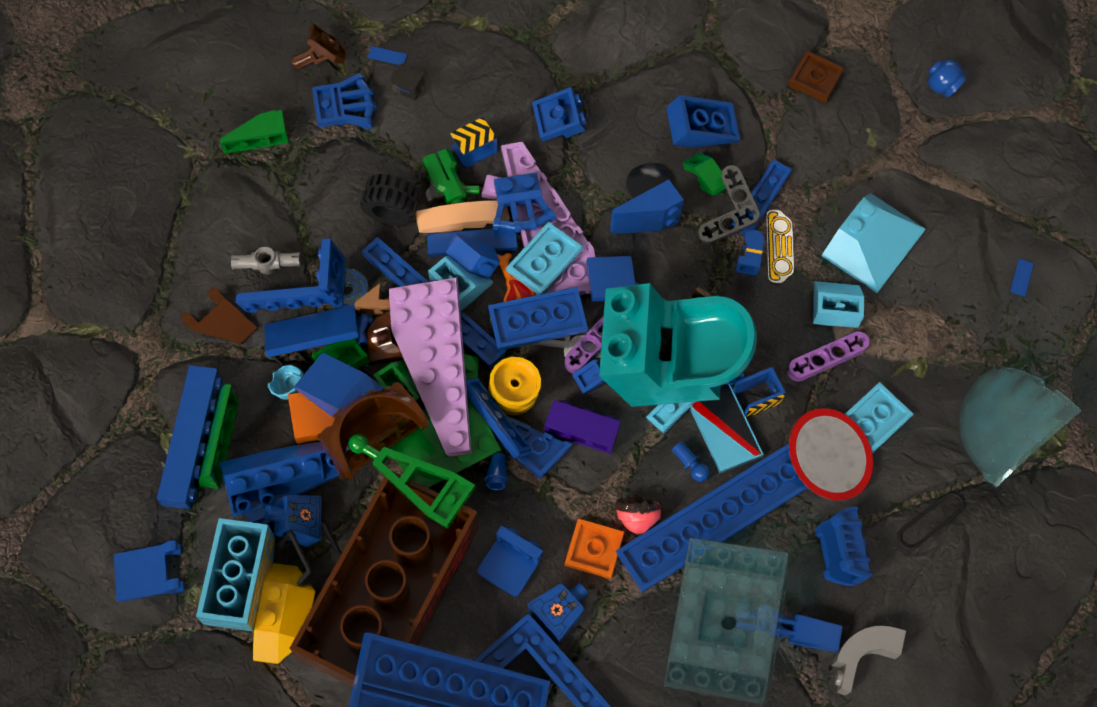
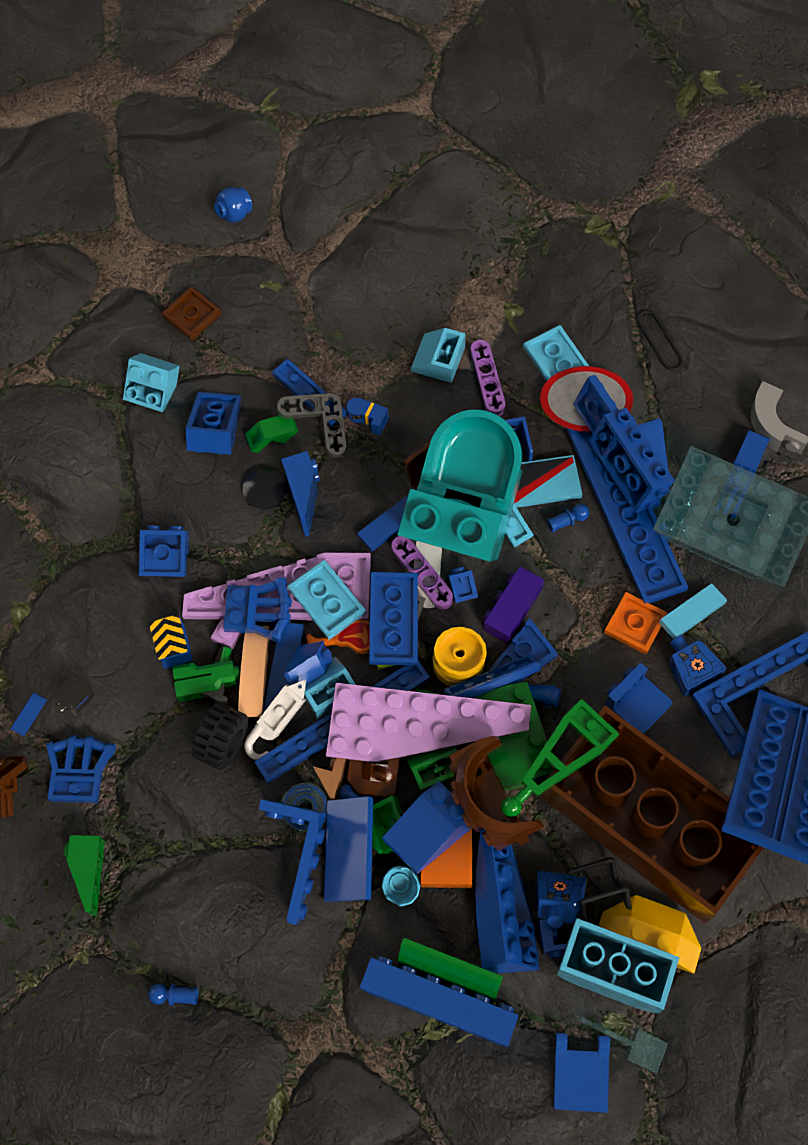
camera: 70 degrees left, 0 degrees up
reddish brown flag [181,287,258,344] -> none
light grey pin [231,247,301,275] -> none
blue tile [586,256,636,302] -> none
hair [615,494,662,534] -> none
sticker [766,210,794,283] -> none
blue piece [815,507,872,586] -> none
medium azure slope [822,193,926,293] -> none
clear light blue brick [959,367,1082,487] -> none
blue sticker [1010,259,1034,297] -> none
none -> medium azure slope [123,353,180,412]
none -> blue pin [148,983,198,1006]
none -> white plate [244,680,306,760]
none -> blue wedge [573,375,675,513]
none -> clear light blue piece [579,1017,668,1074]
none -> medium azure tile [659,583,727,639]

